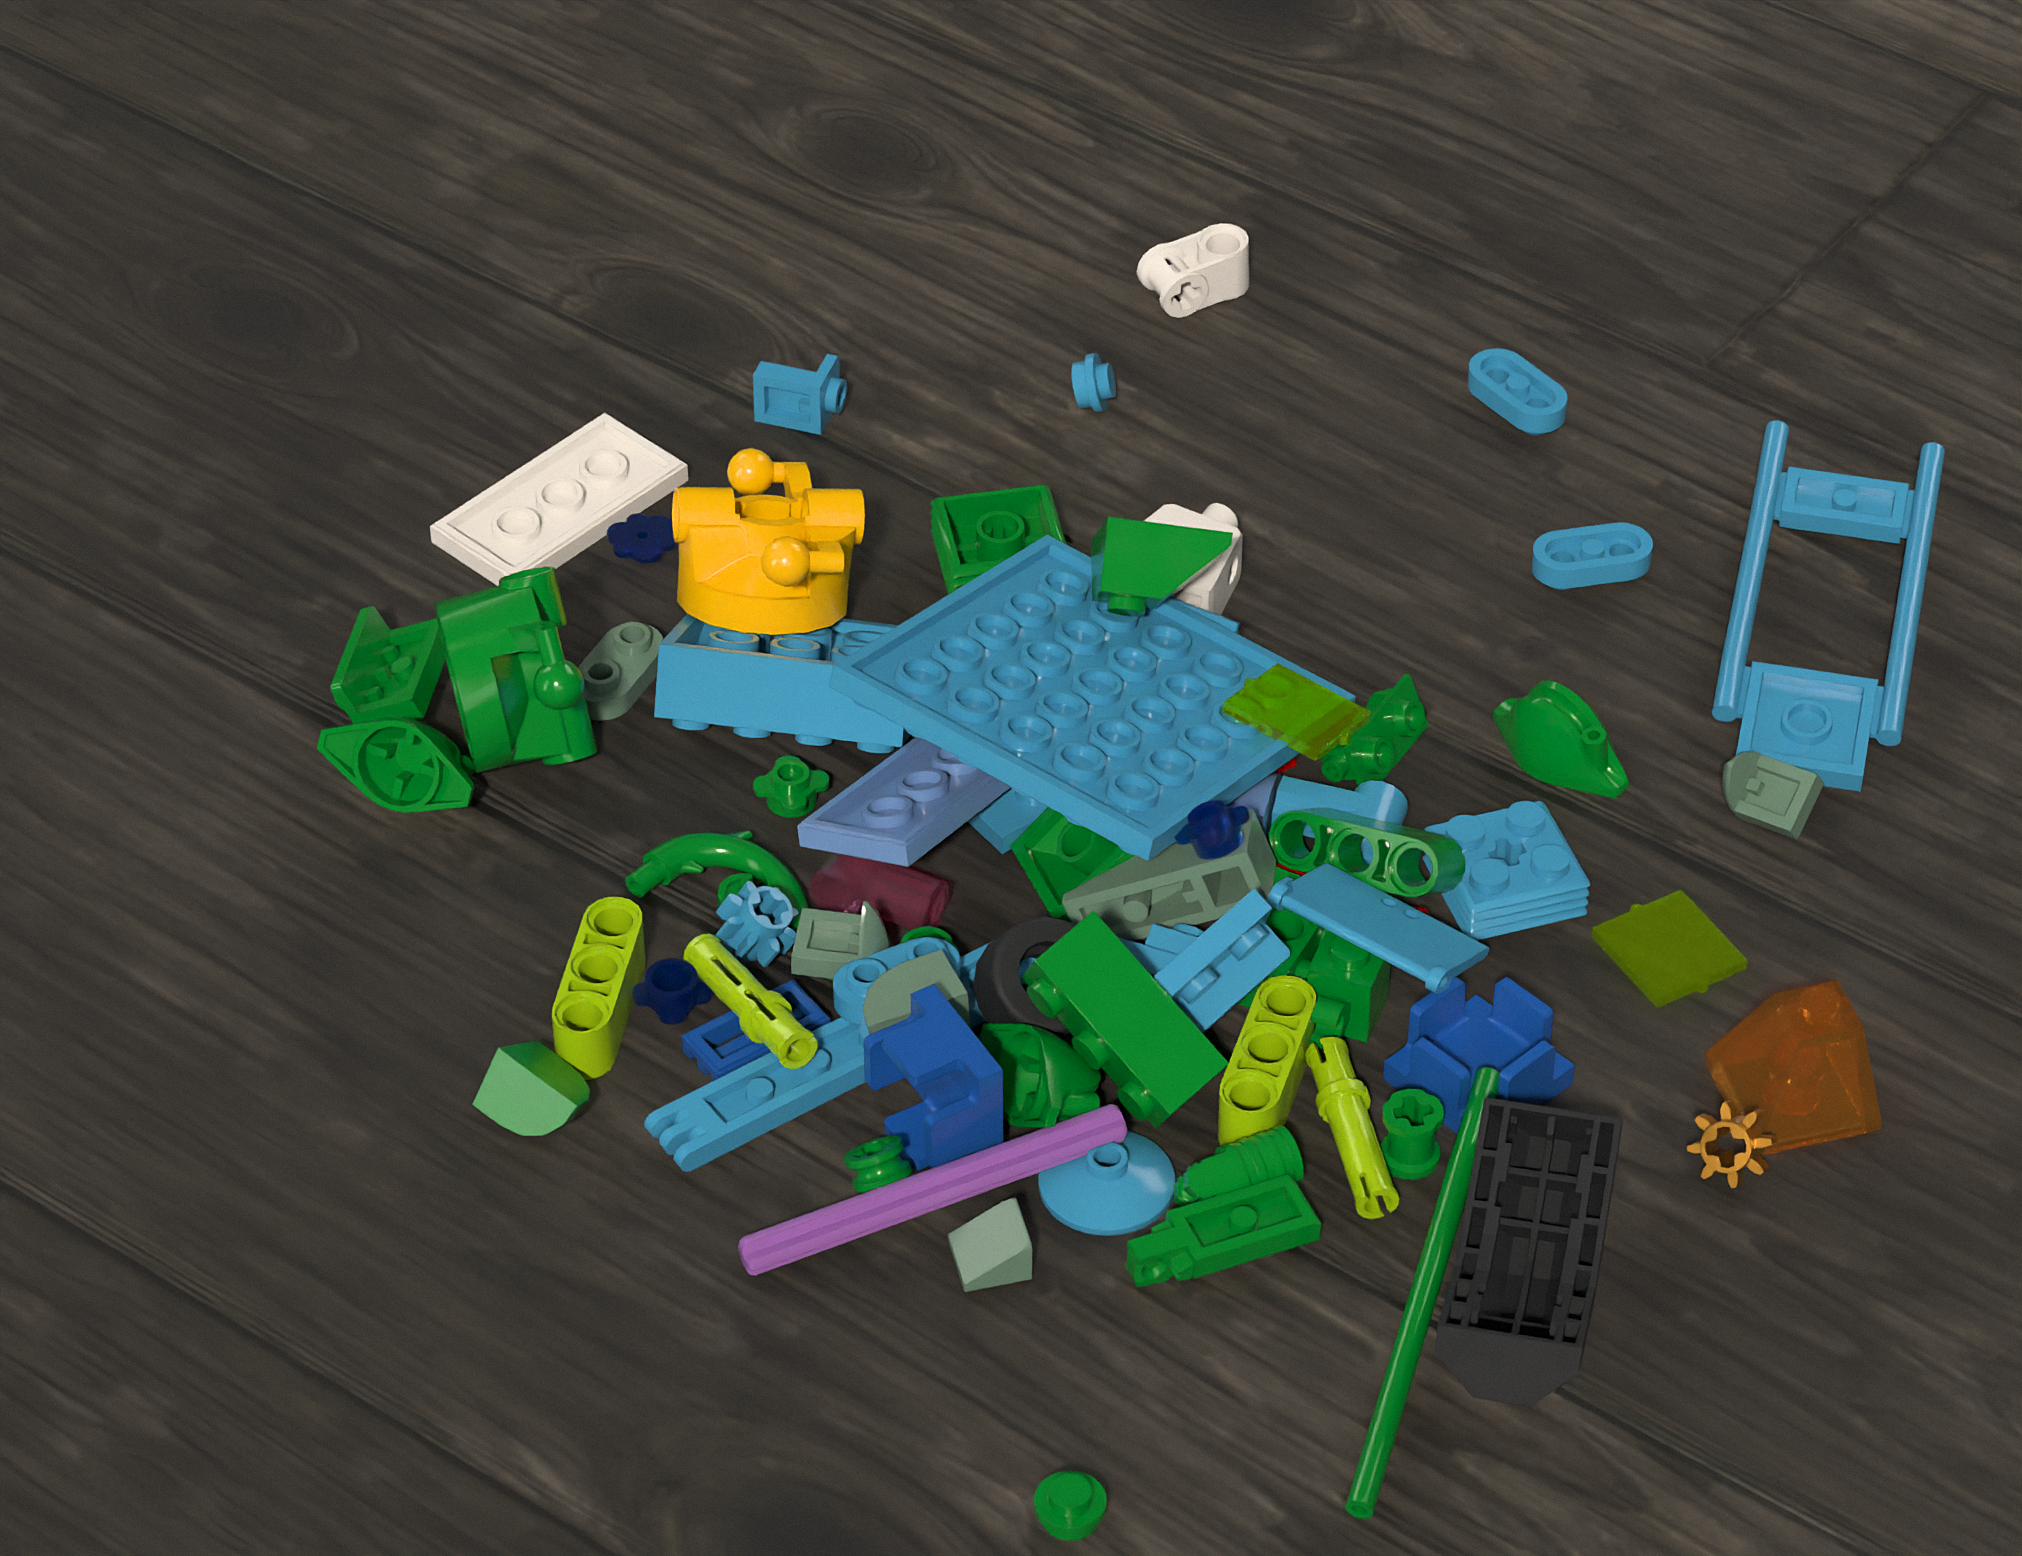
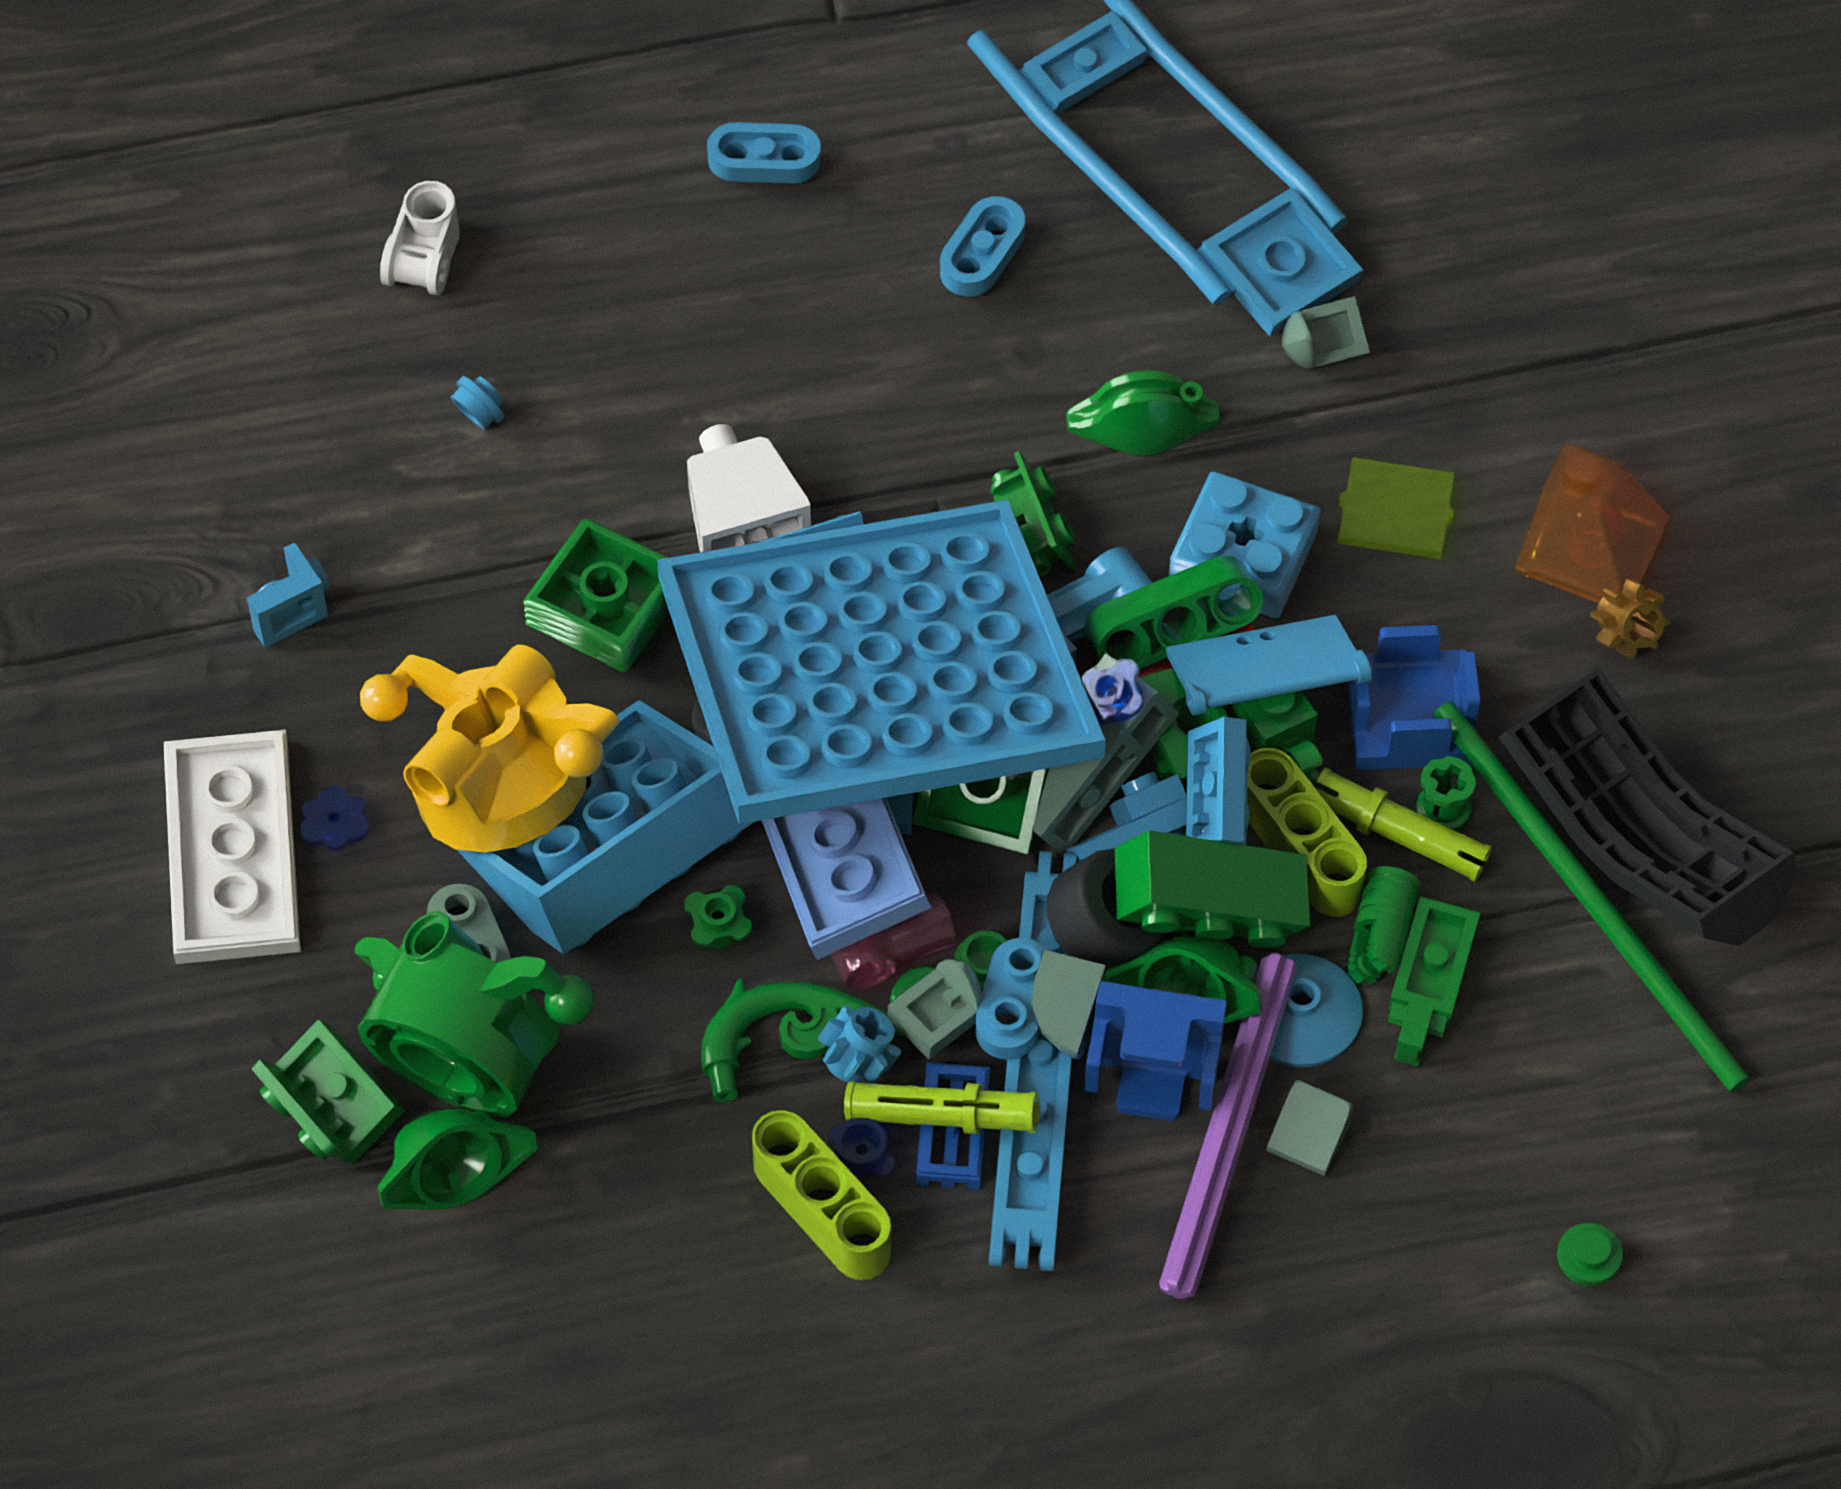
camera: 50 degrees left, 15 degrees up
brick [472,1041,590,1136] -> none
green bush [843,1136,912,1193] -> none
green slope [1091,517,1233,616] -> none
clear neon green piece [1222,663,1371,761] -> none

